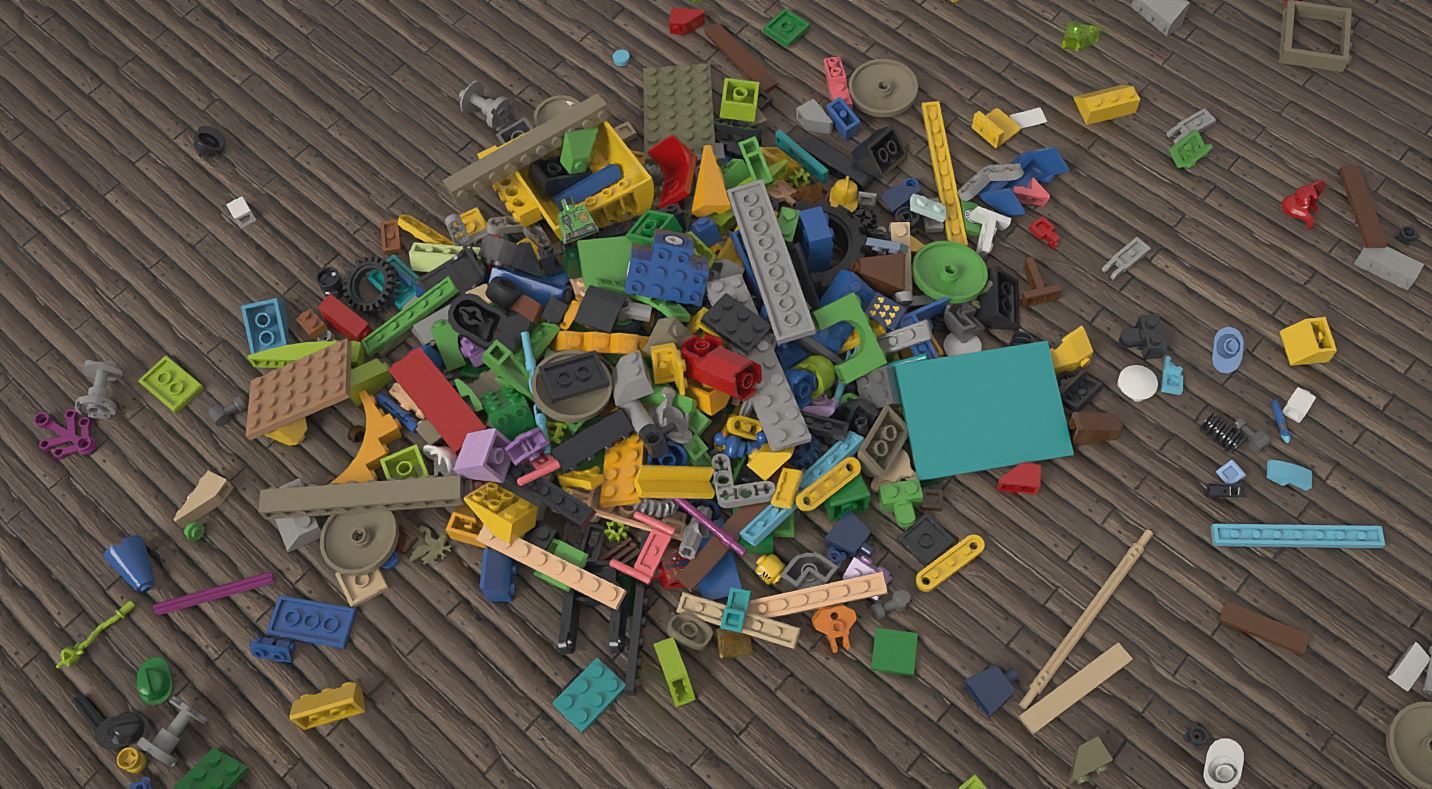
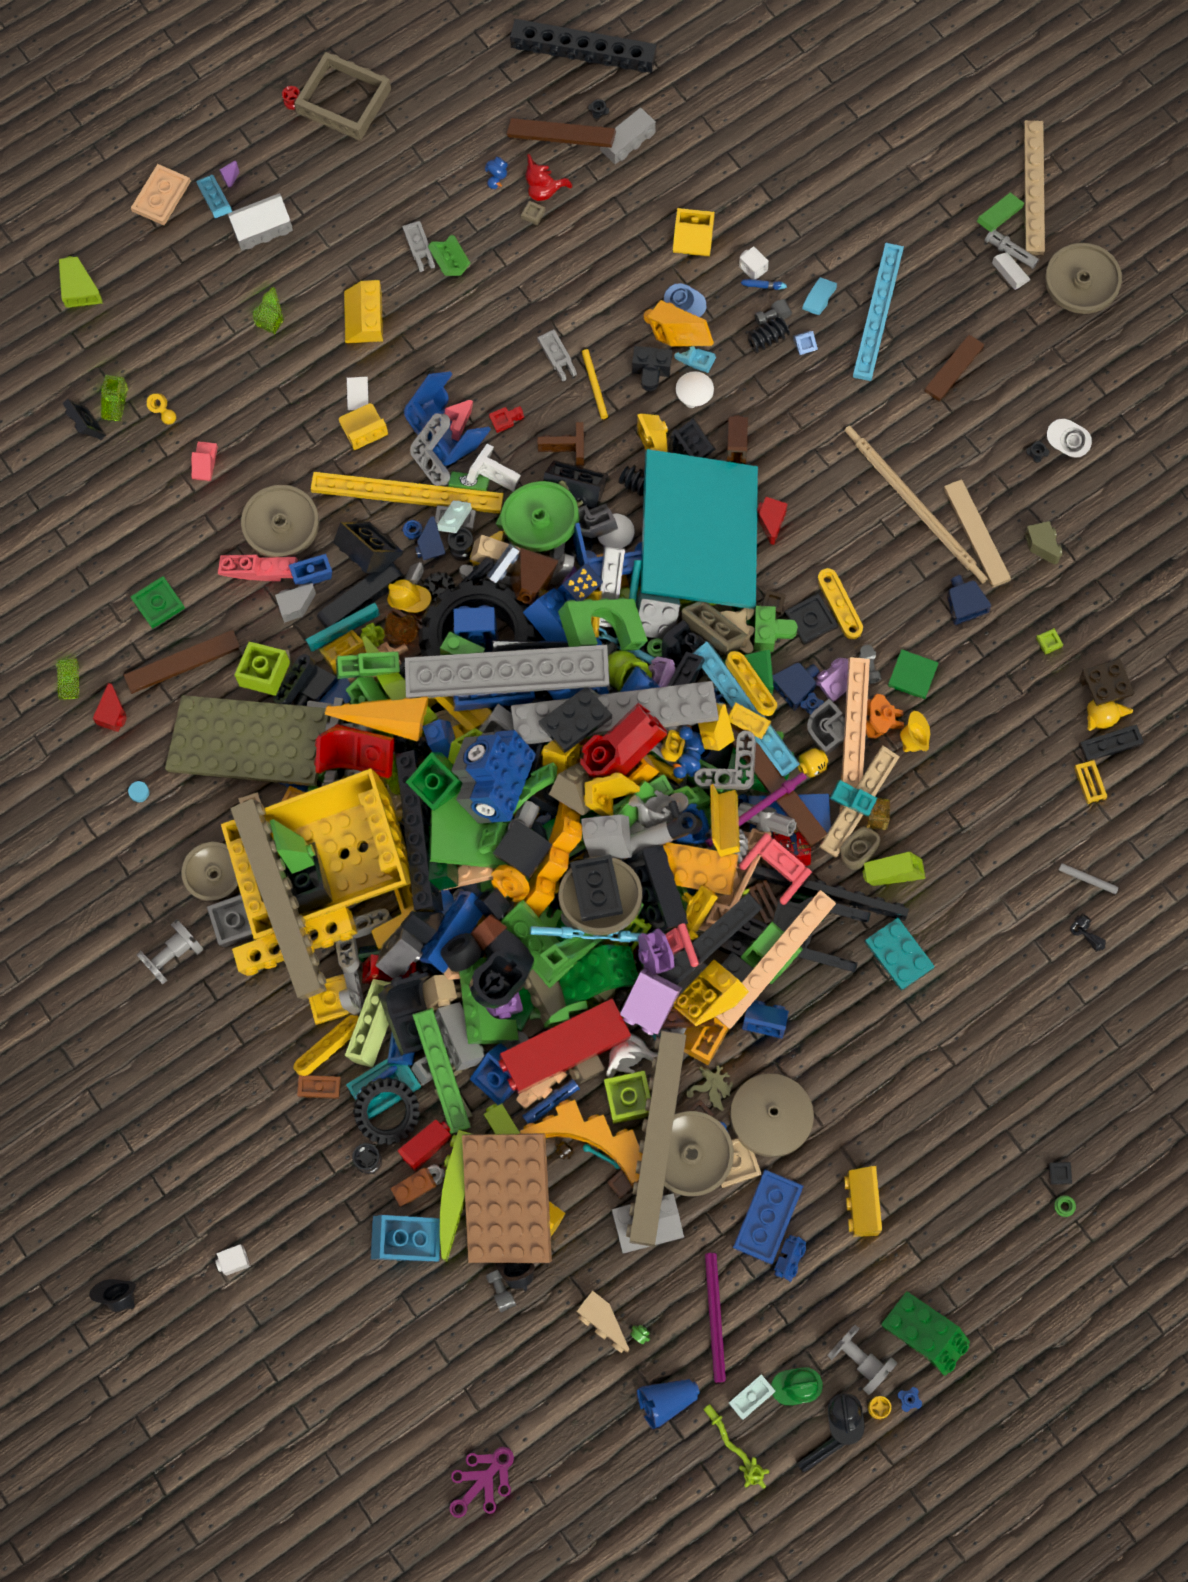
camera: 80 degrees left, 10 degrees up
light grey piece [74,360,123,419] -> none
lime tile [138,356,204,414] -> none
blue slope [551,163,622,212] -> none
torso [557,197,599,245] -> none
black bar [1207,483,1246,498] -> none
none -> coral slope [192,441,218,481]
none -> blue animal [485,156,509,189]
none -> black piece [496,1263,535,1291]
none -> dark tan tile [521,201,546,226]
none -> yellow bar [582,349,608,419]
none -> light orange slope [643,300,714,346]
none -> light aqua plate [729,1374,775,1420]
none -> dark tan dish [730,1074,814,1157]
none -> yellow piece [900,711,930,752]

